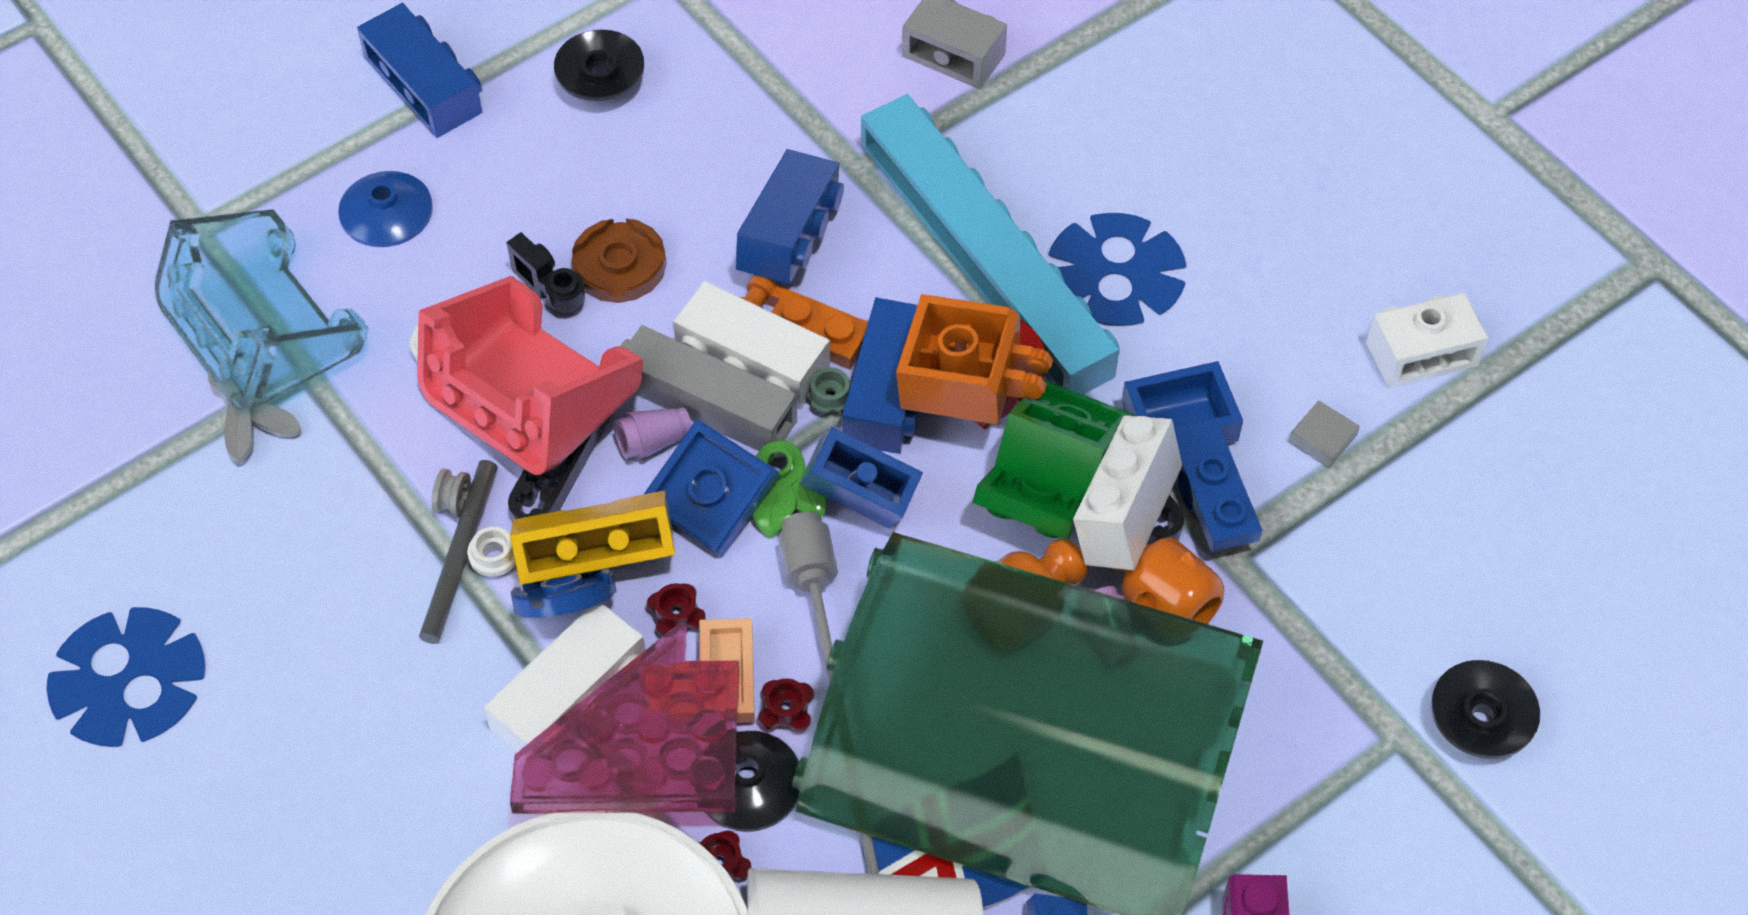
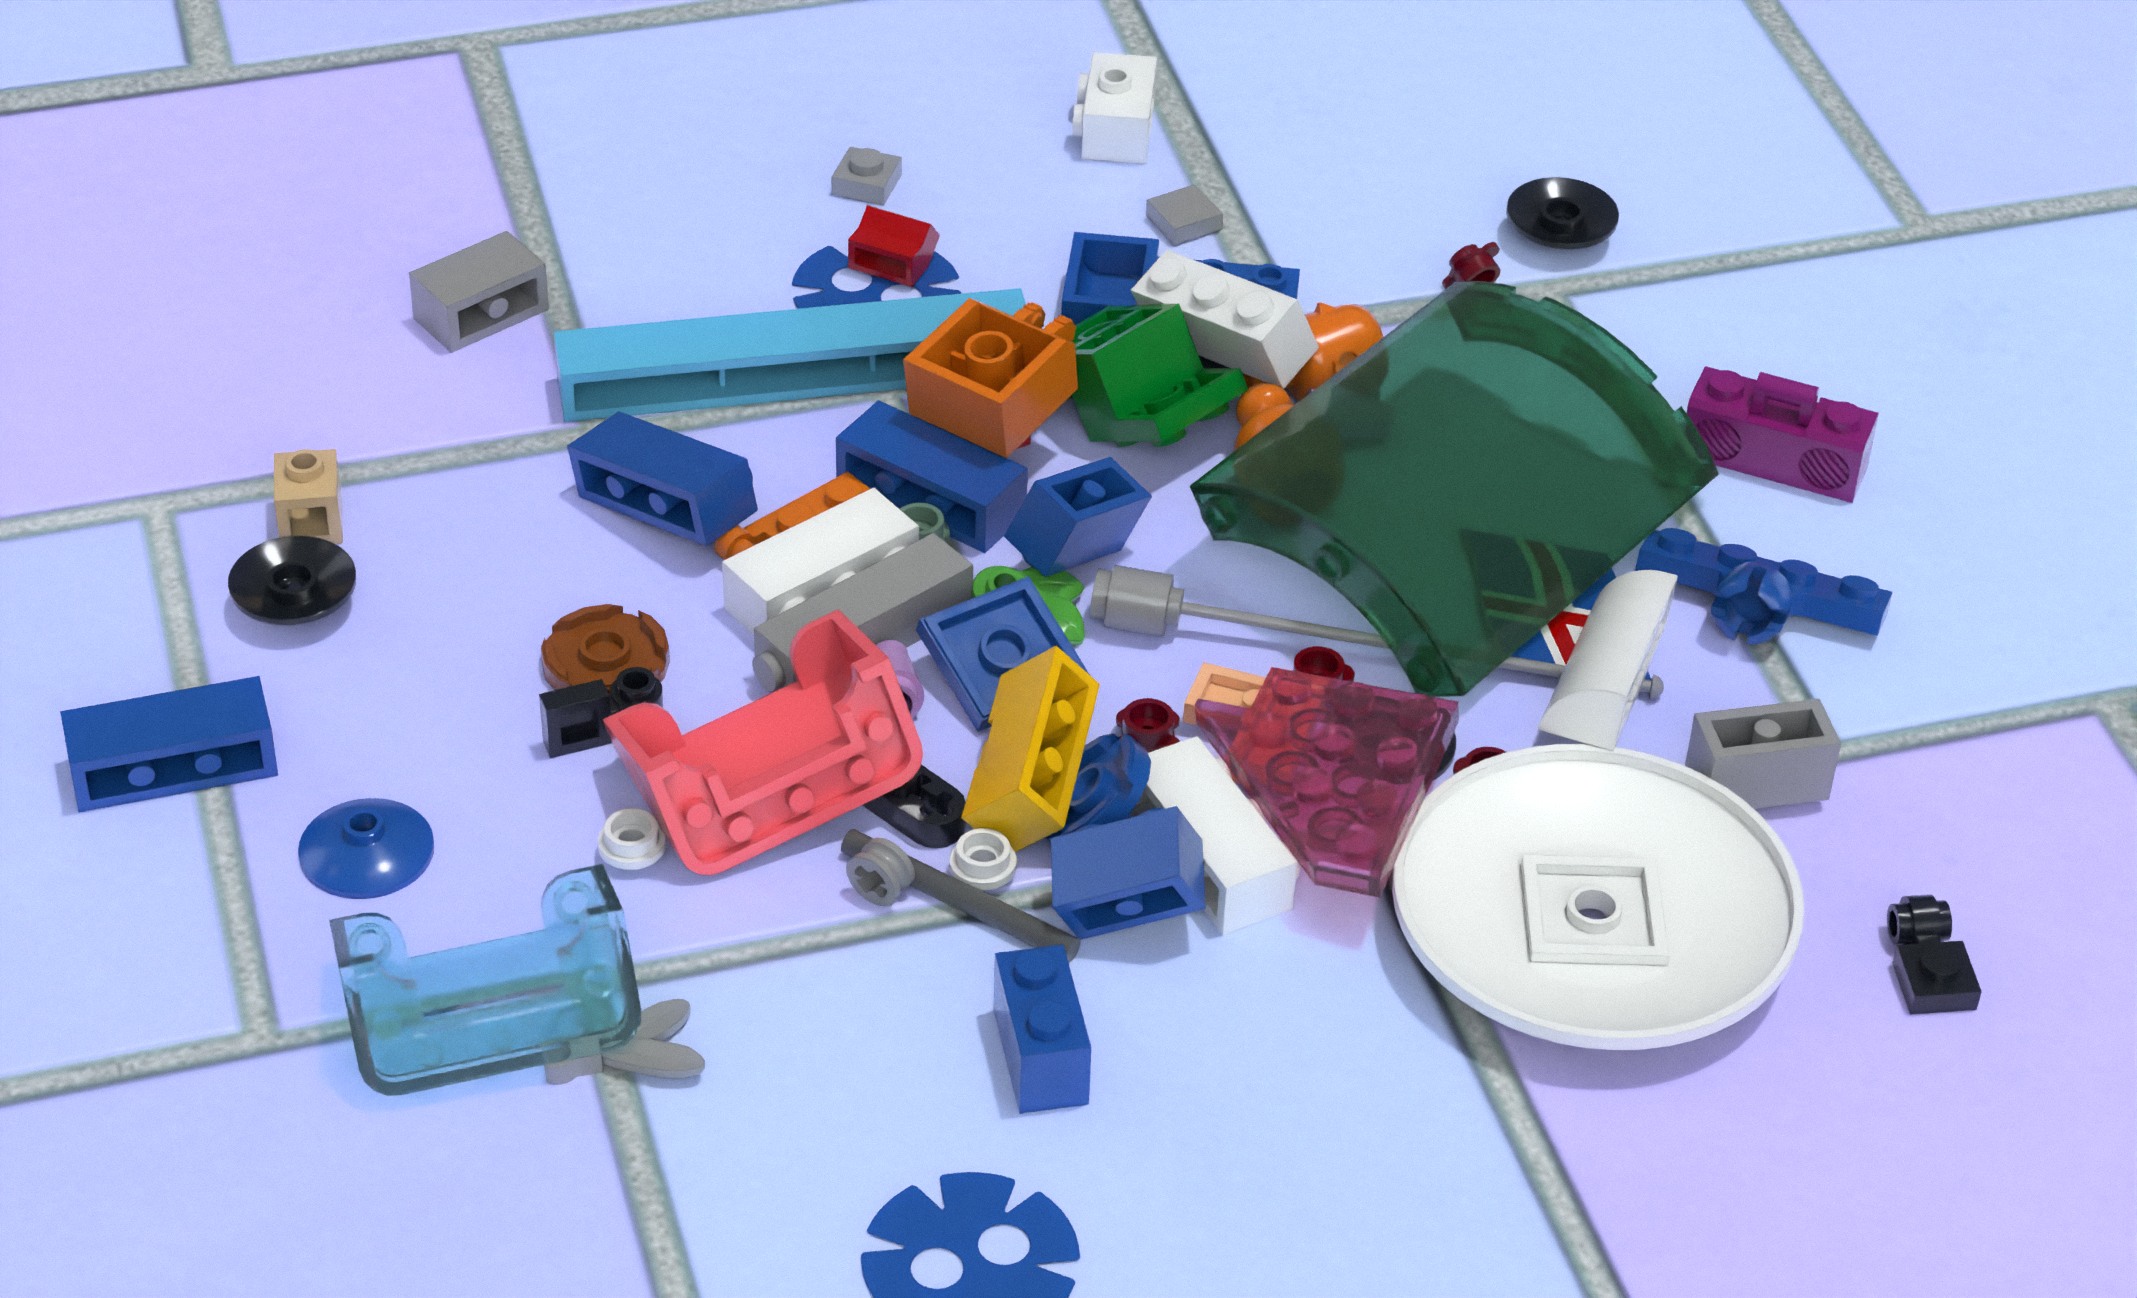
camera: 70 degrees left, 15 degrees down
none -> tan brick [274,449,343,544]
none -> light grey plate [831,146,902,206]
none -> red piece [848,205,940,287]
none -> blue brick [993,944,1092,1114]
none -> blue brick [1051,806,1206,940]
none -> dark red plate [1442,242,1501,296]

